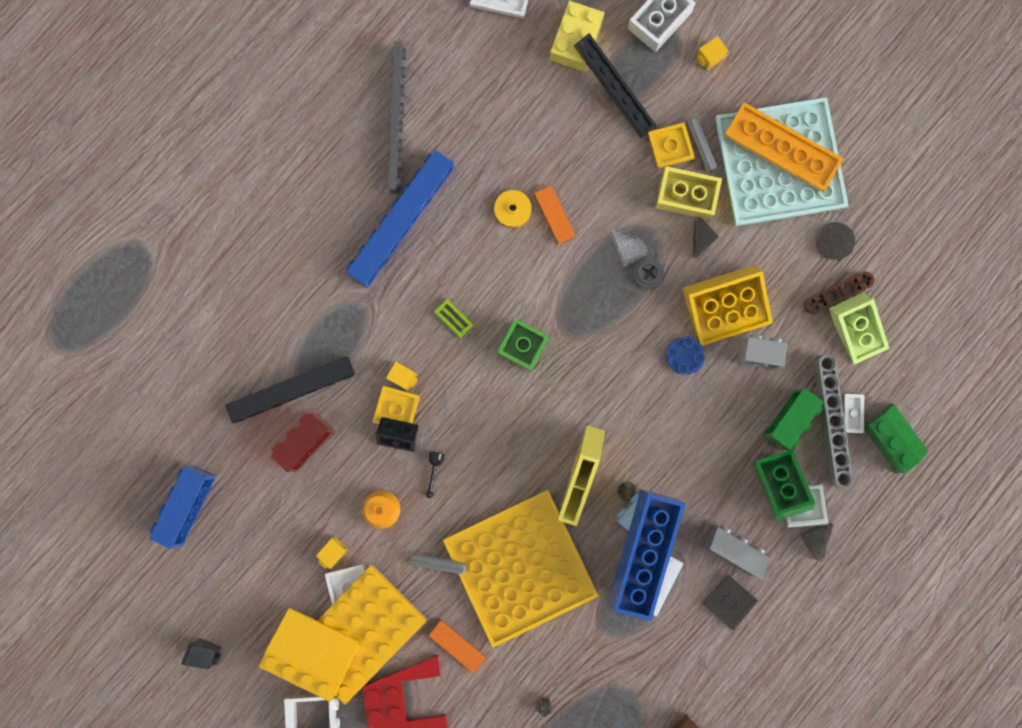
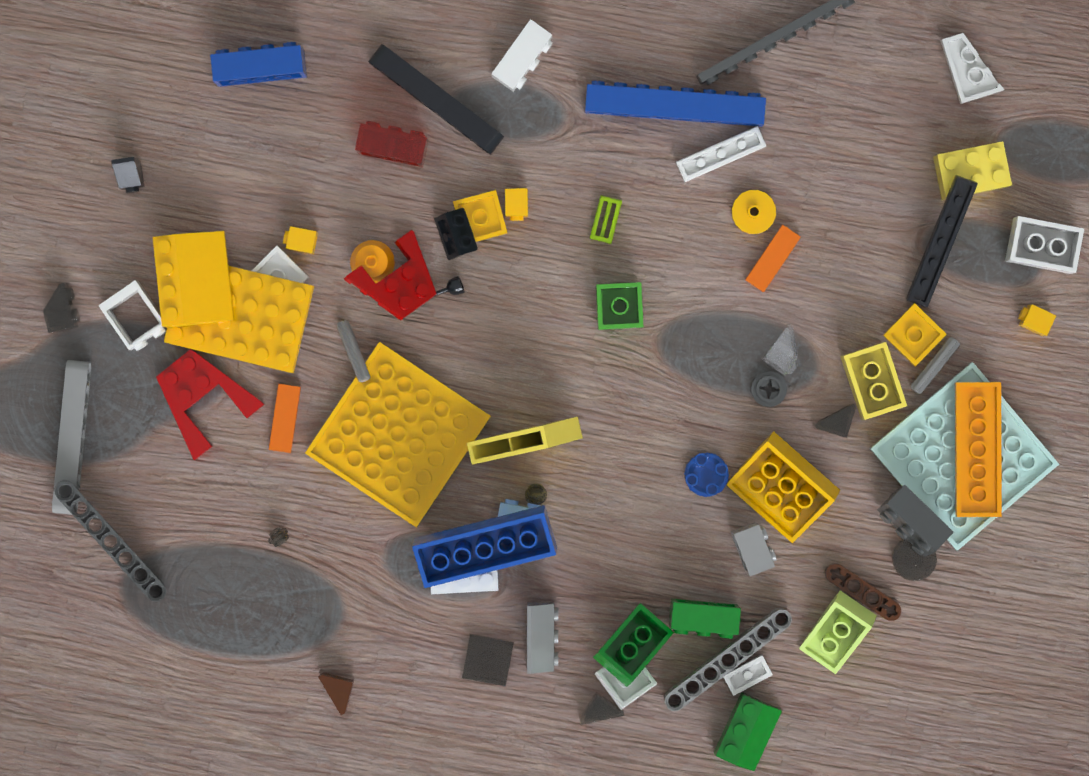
camera: 55 degrees right, 5 degrees up
none -> red wing [344,230,437,321]
none -> white brick [491,19,553,92]
none -> white tile [676,126,766,183]
none -> dark grey brick [877,485,954,557]

